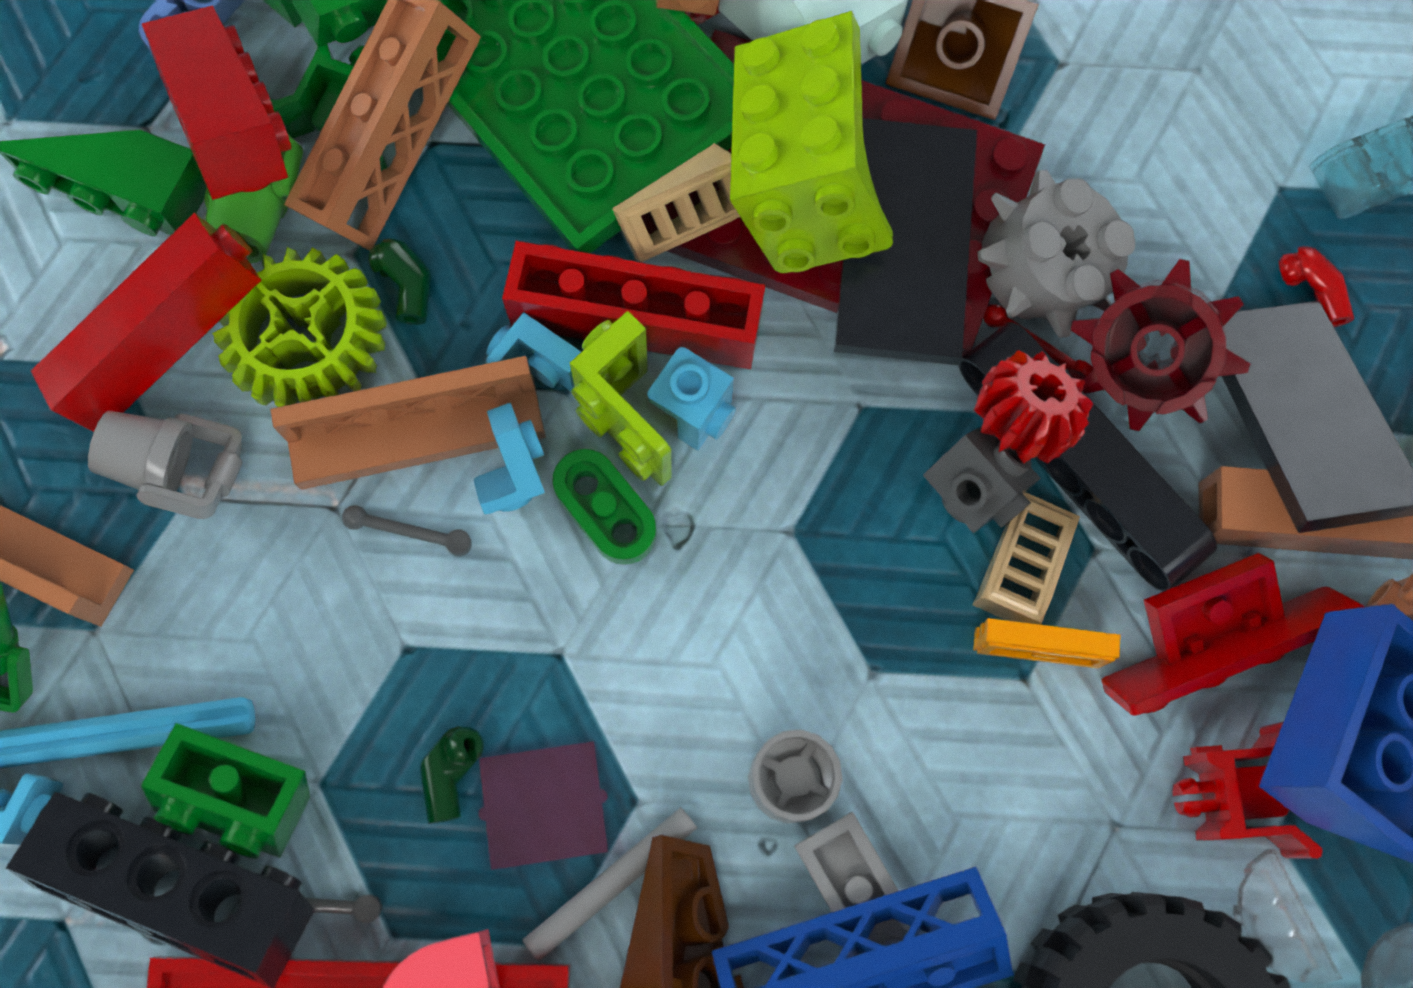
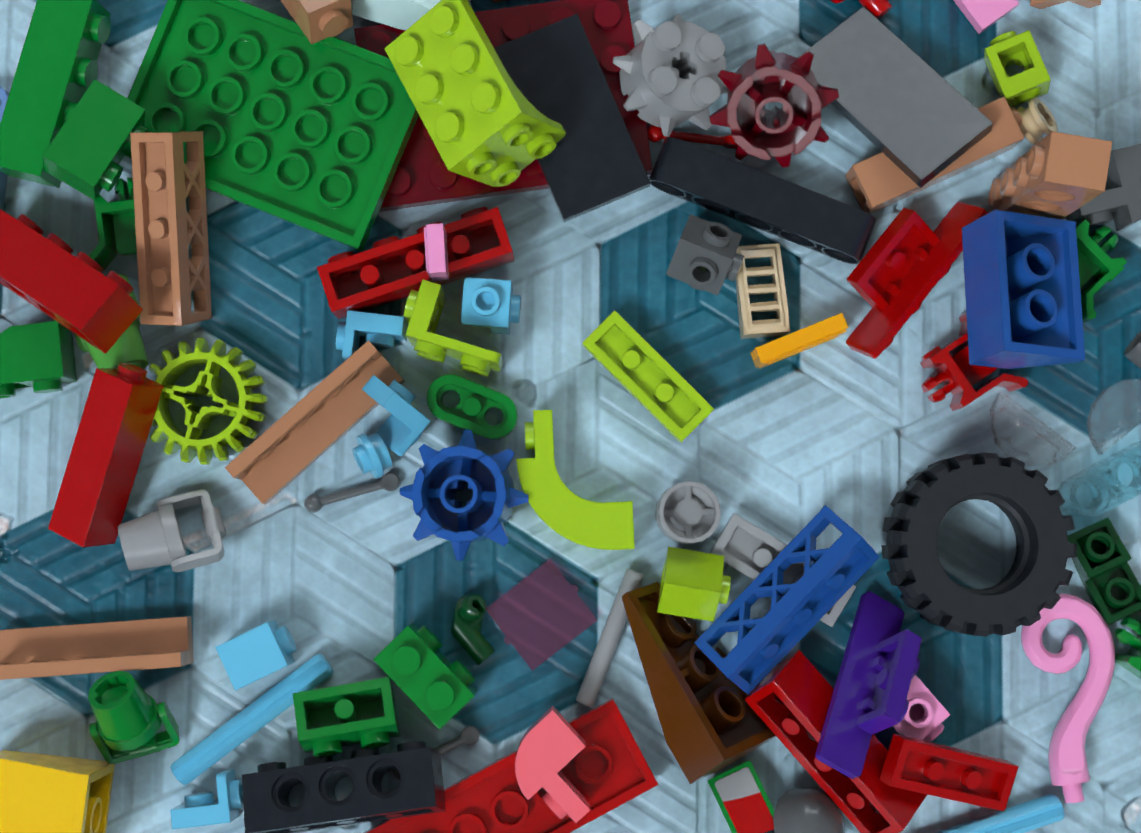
camera: 30 degrees left, 10 degrees up
dark green arm [368,238,431,325] -> none
tan slope [612,143,740,263] -> none
red gear [973,350,1094,464] -> none
none -> medium azure brick [215,620,297,691]
none -> medium azure plate [352,433,392,479]
none -> green brick [373,623,477,730]
none -> blue brick [399,430,529,561]
none -> bright pink tile [424,223,449,281]
none -> lime arch [516,410,635,550]
none -> lime plate [582,310,714,443]
none -> lime brick [657,546,731,622]

